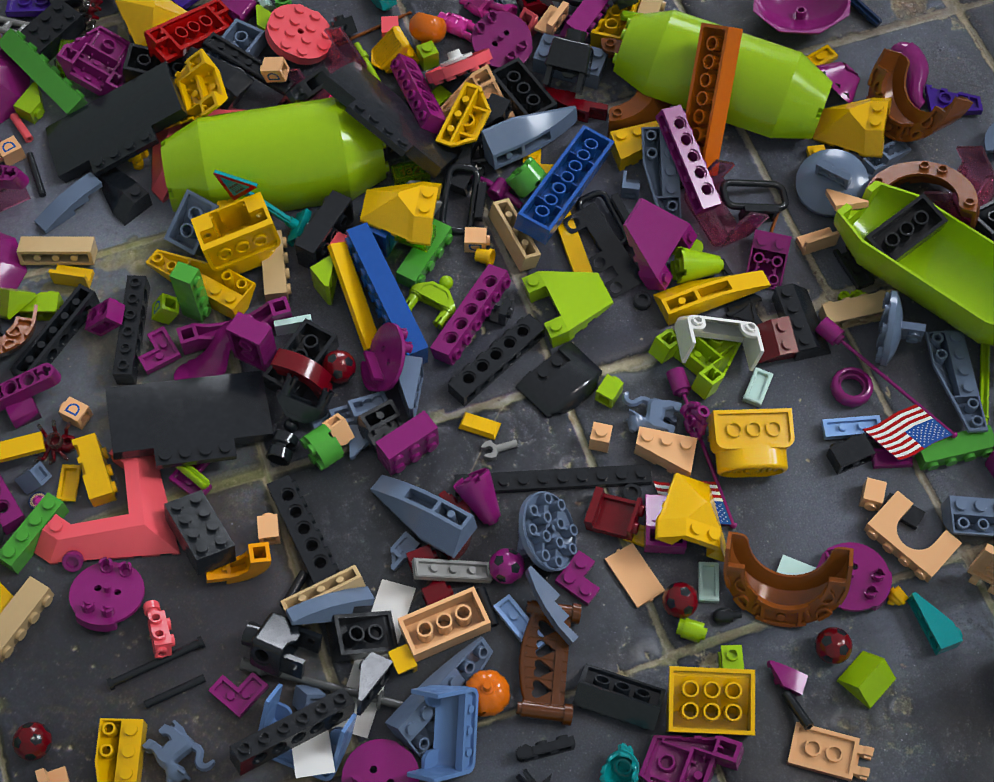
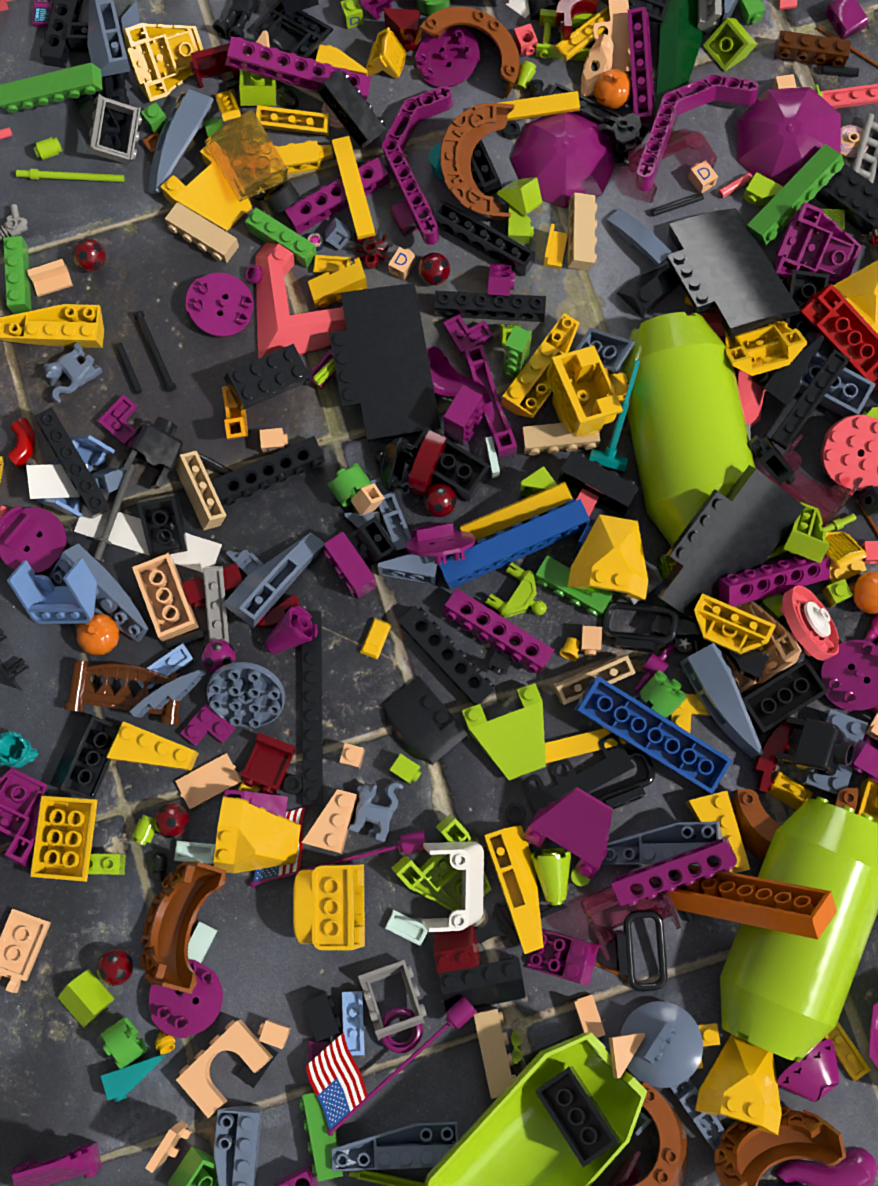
camera: 95 degrees right, 15 degrees up
coral brick [143,600,175,658] -> none
light nougat brick [260,57,290,83] -> none
black wheel [265,430,299,466] -> none
sand blue slope [286,586,375,625] -> none
slope [357,651,393,716] -> none
yellow panel [388,644,418,675] -> none
light grey bar [481,439,518,461] -> none
black hinge [516,735,575,763] -> none
sand blue panel [620,171,640,200] -> none
magenta piece [680,401,710,440] -> none
magenta slope [767,660,808,696] -> none
black piece [782,690,814,730] -> none
sand blue bracket [875,290,926,367] -> none
none -> bright green brick [100,1017,147,1069]
none -> yellow wedge [107,721,199,771]
none -> light grey window [358,960,427,1041]
none -> dark red piece [418,252,451,286]
none -> yellow slope [767,771,813,810]
none -> lime wedge [784,502,830,563]

